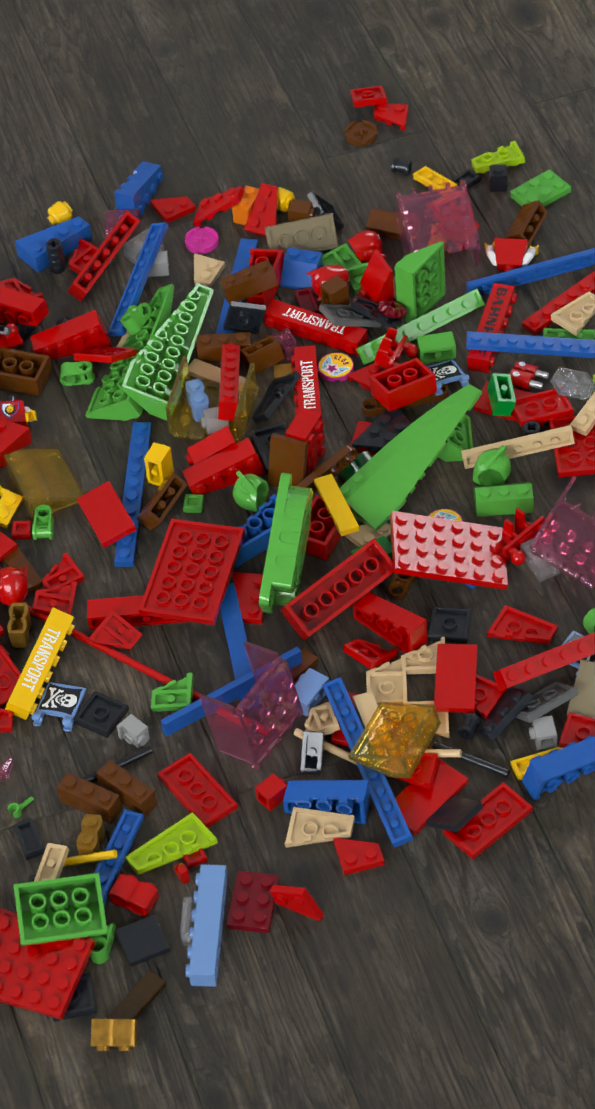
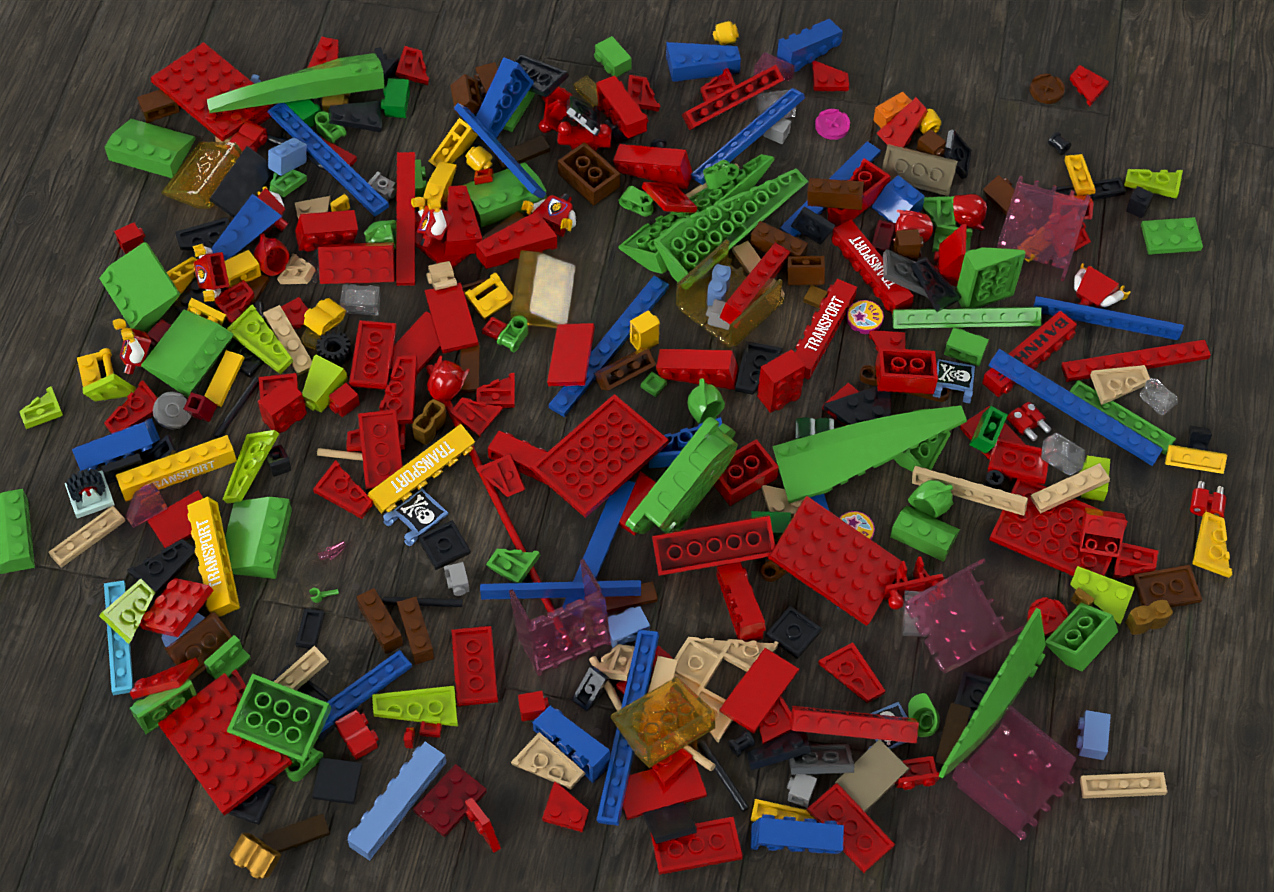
camera: 25 degrees right, 10 degrees up
black axle [46,238,66,274] -> none
yellow bar [63,850,118,867] -> none
pearl gold brick [77,814,105,864] -> none
clear tile [180,897,194,945] -> none
red slope [185,426,235,466] -> none
red wing [192,186,245,227] -> none
tan wing [194,254,225,288] -> none
black wing [252,371,301,423] -> none
reddish brown tile [268,433,308,487] -> none
clear pink piece [270,328,297,361] -> none
reddish brown beam [296,445,358,494] -> none
yellow tile [314,474,359,536] -> none
red wing [343,639,398,669] -> none
red tile [350,86,387,108] -> none
red piece [374,327,419,370] -> none
dark red gear [378,300,407,318] -> none
reddish brown brick [505,200,548,246] -> none

